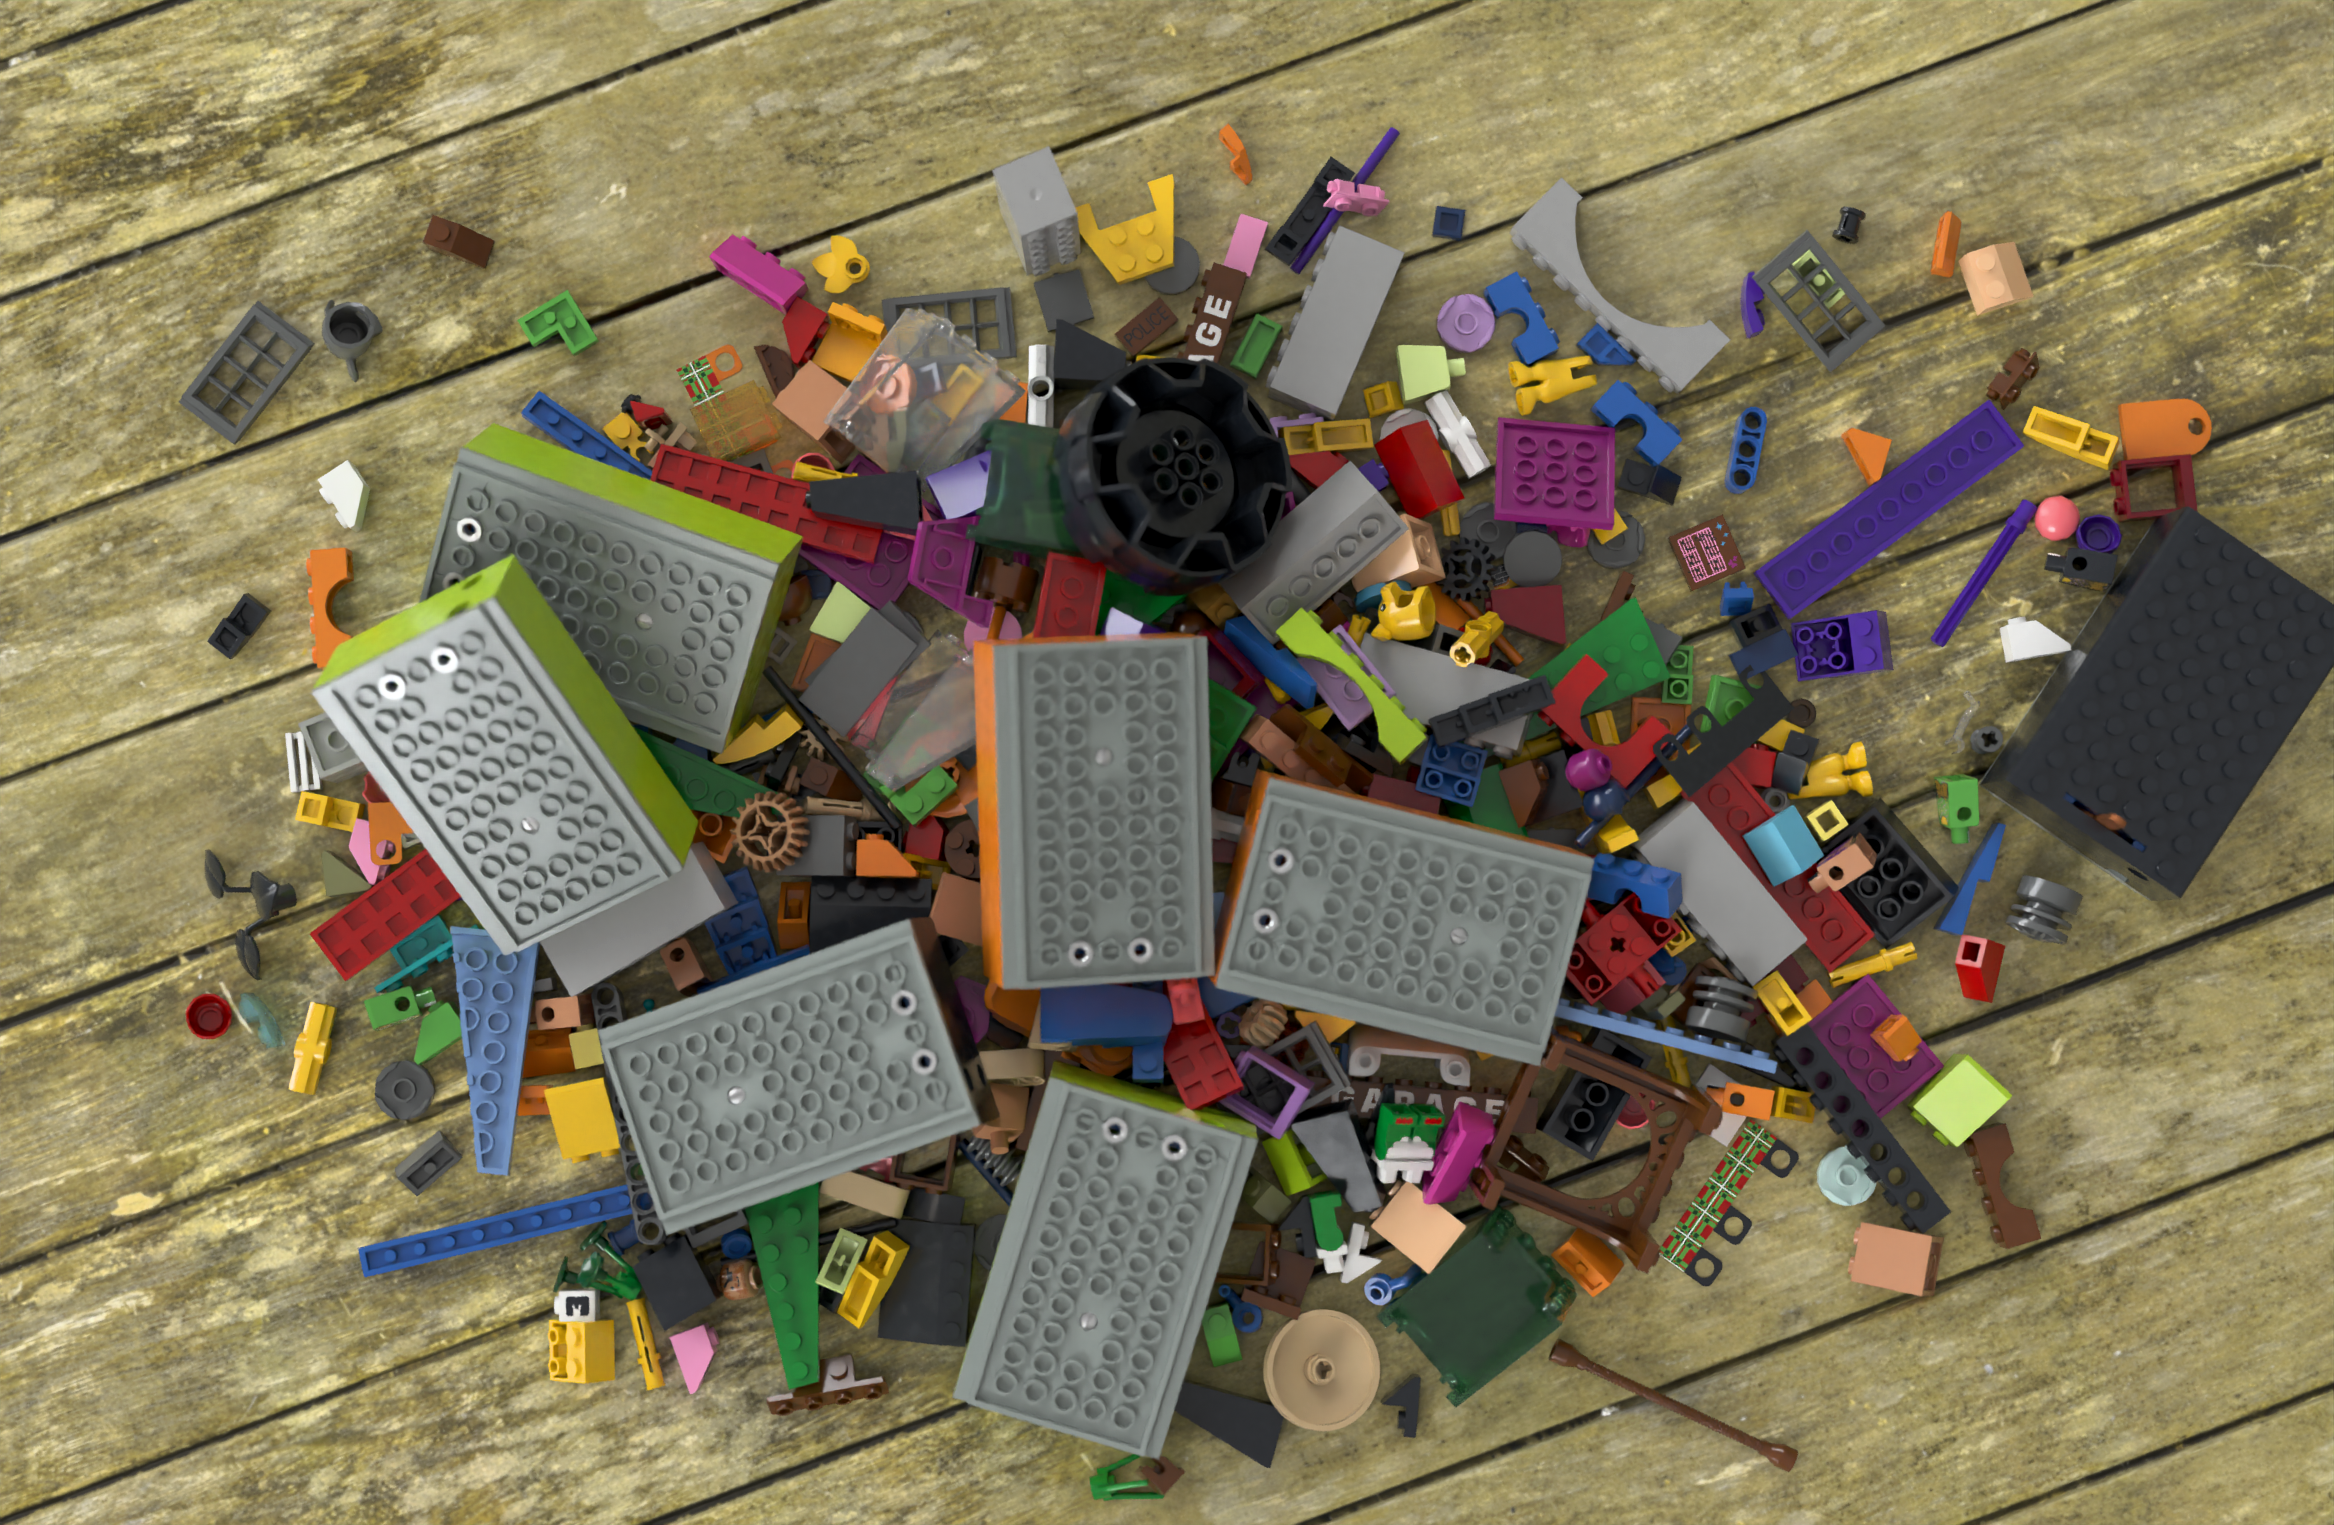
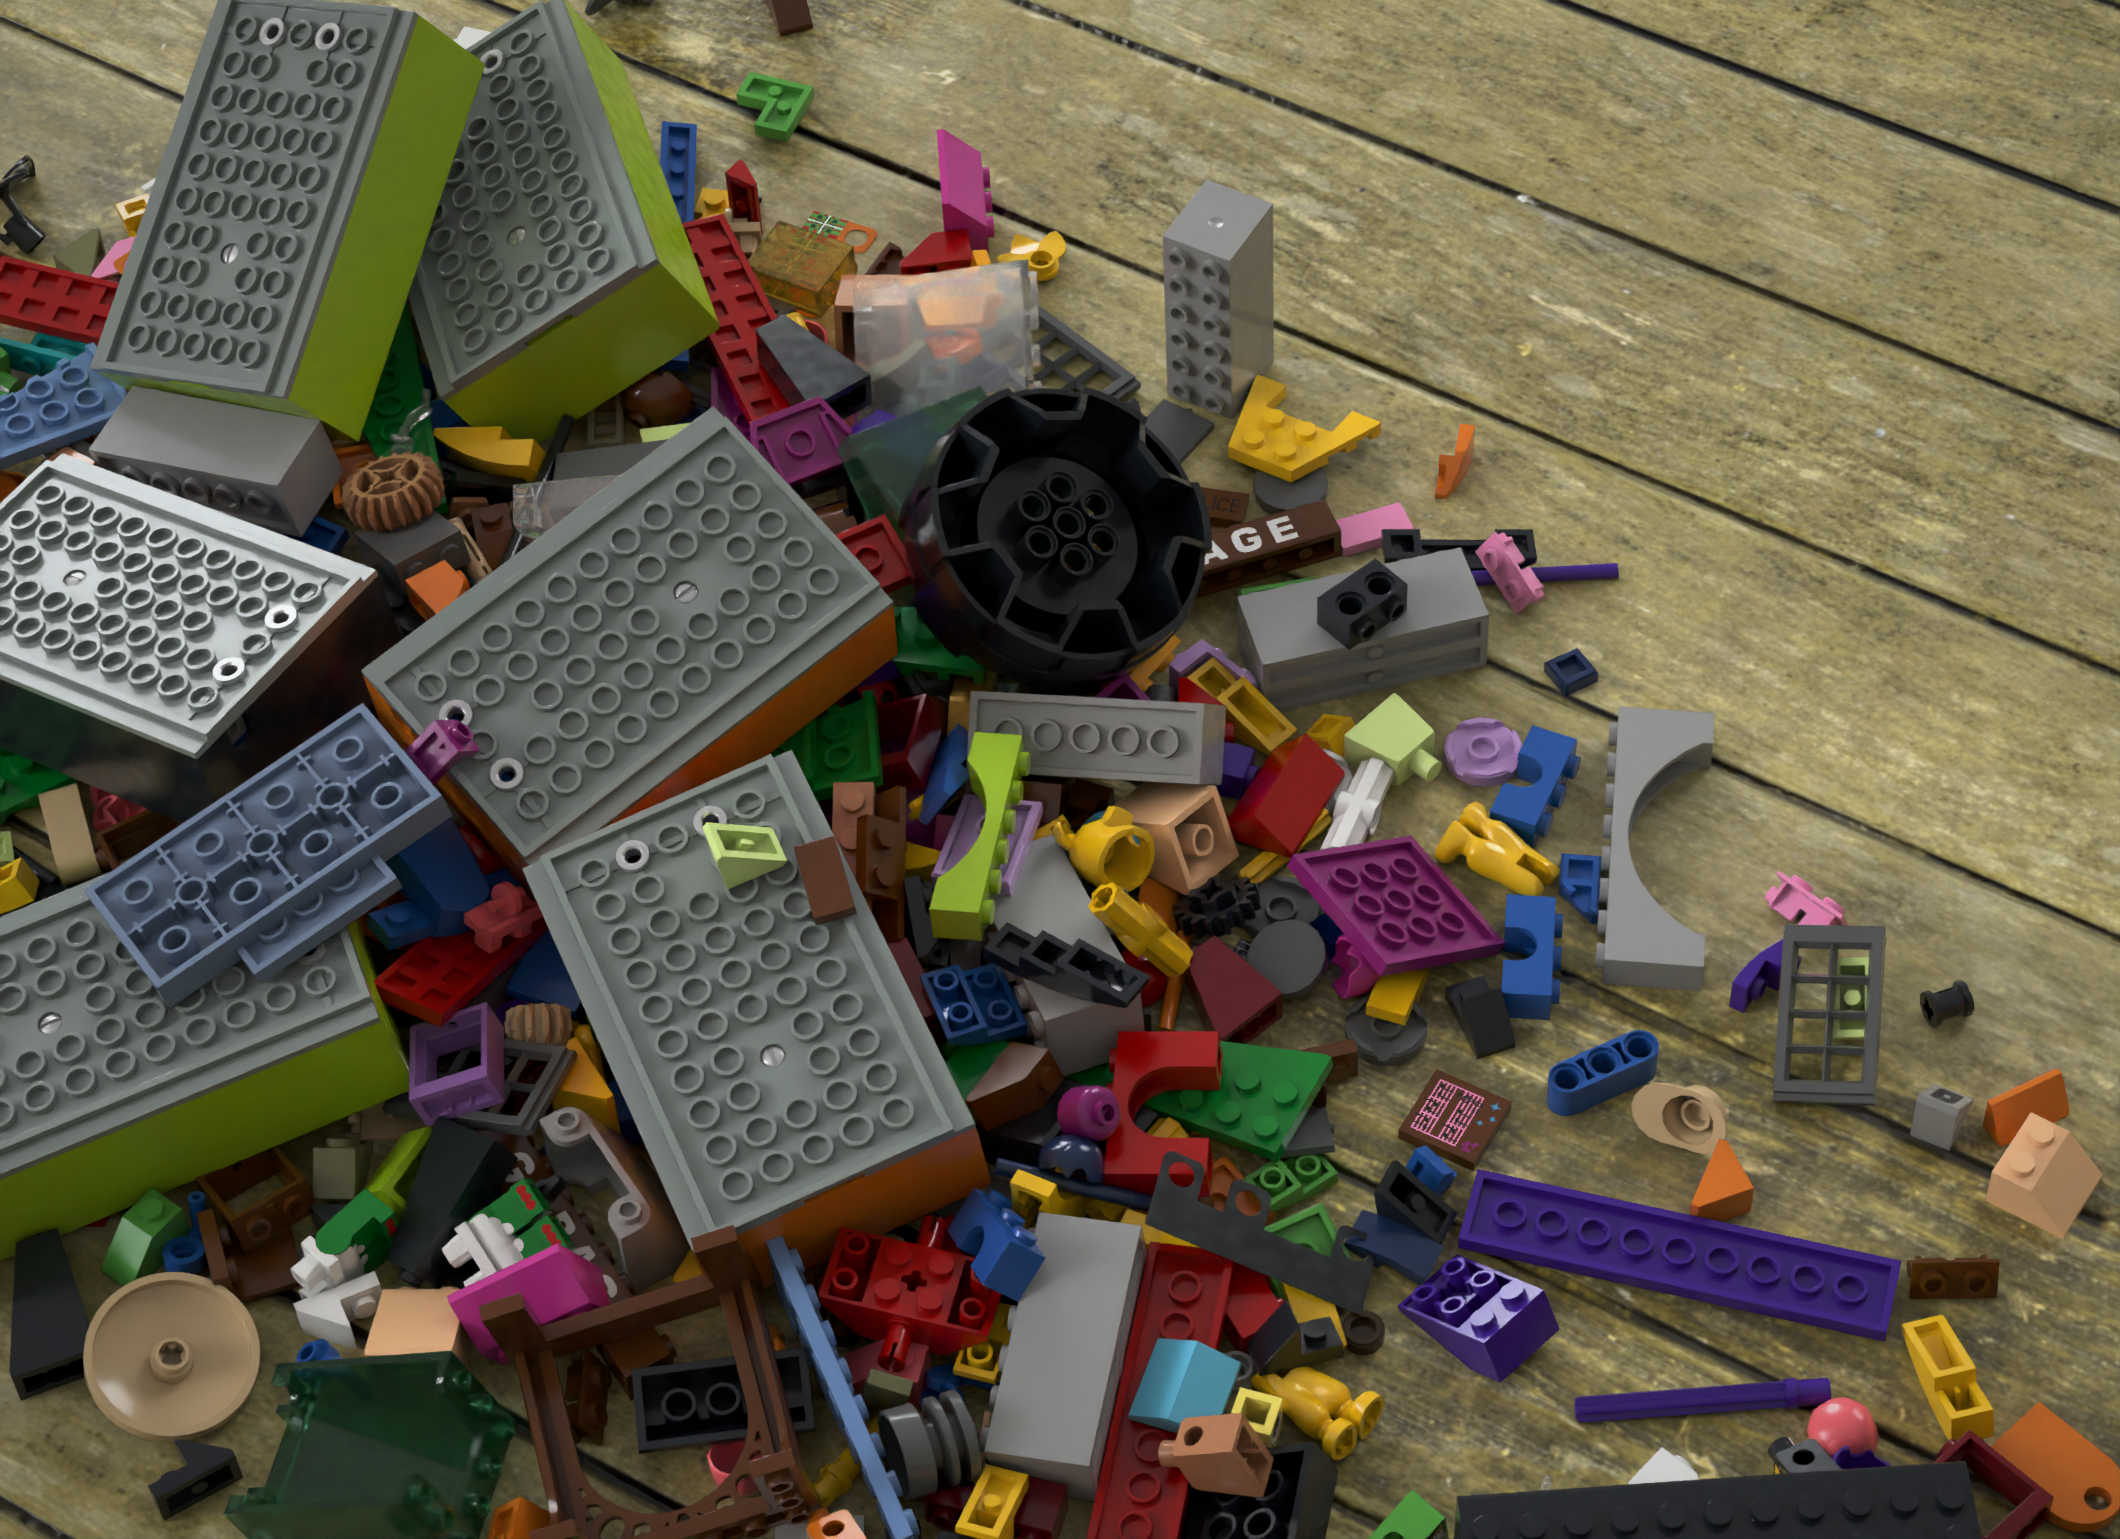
camera: 60 degrees right, 35 degrees down
none -> sand blue slope [83,703,453,1008]
none -> clear piece [390,389,433,456]
none -> magenta bracket [404,720,479,784]
none -> yellowish green slope [702,822,787,890]
none -> reddish brown tile [794,835,857,926]
none -> black brick [1317,558,1408,650]
none -> tan piece [1631,1082,1730,1154]
none -> bright pink hinge [1765,871,1848,926]
none -> light grey slope [1910,1084,1974,1151]

